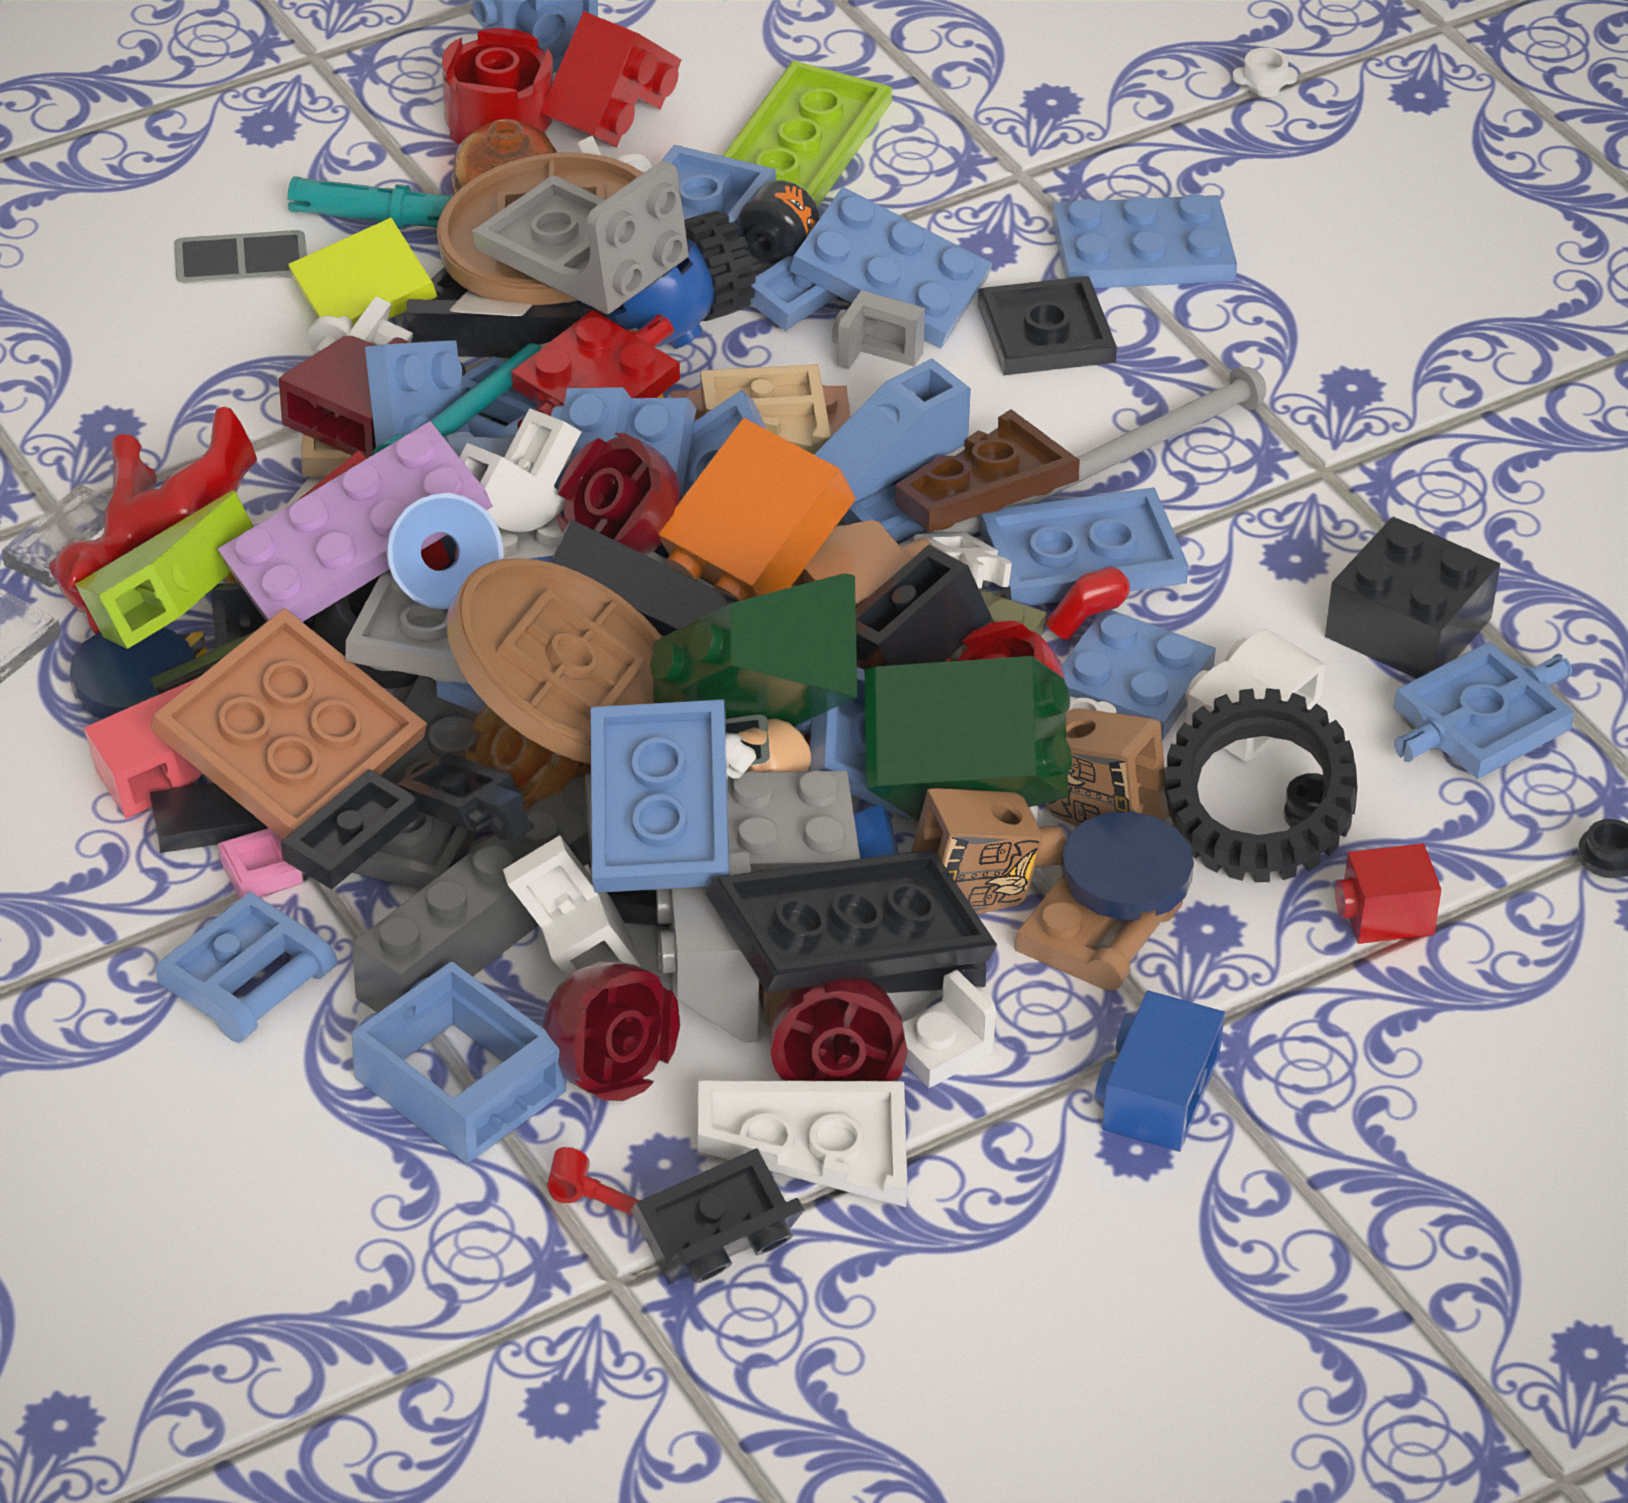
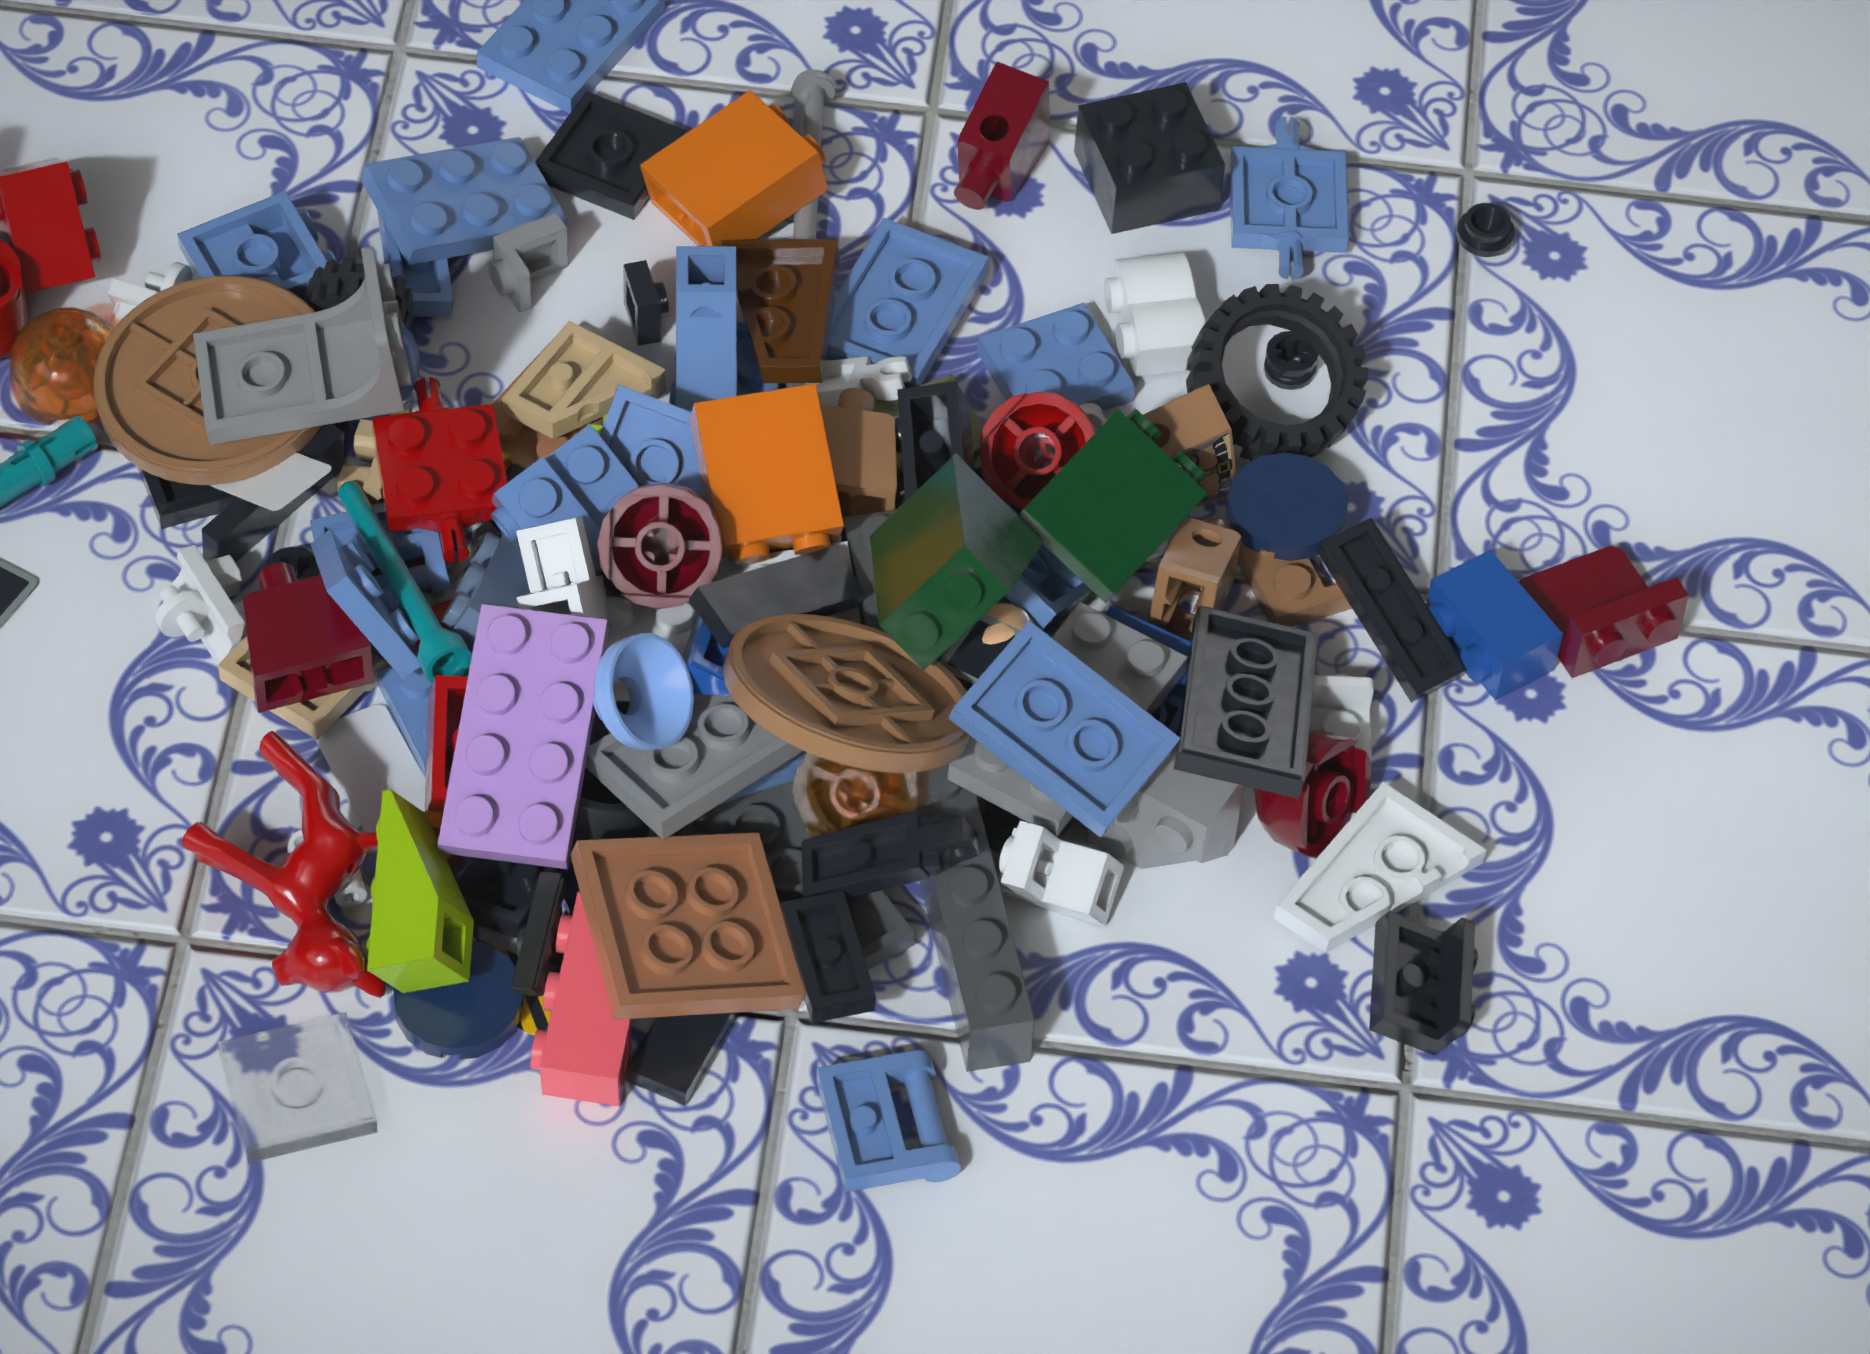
camera: 55 degrees left, 10 degrees up
clear tile [2,484,109,588] -> none
bright pink tile [218,828,303,899] -> none
neon yellow tile [288,218,437,326] -> none
medium blue window [351,961,566,1164] -> none
dark red cylinder [542,961,681,1101] -> none
red hand [547,1147,640,1216] -> none
lime tile [722,61,892,208] -> none
black head [737,180,820,265] -> none
red arm [1045,567,1130,640] -> none
red brick [1335,843,1442,944] -> none
none -> orange brick [640,90,828,246]
none -> dark red torso [954,61,1050,210]
none -> black tile [1316,518,1467,703]
none -> dark red bracket [1519,546,1689,678]

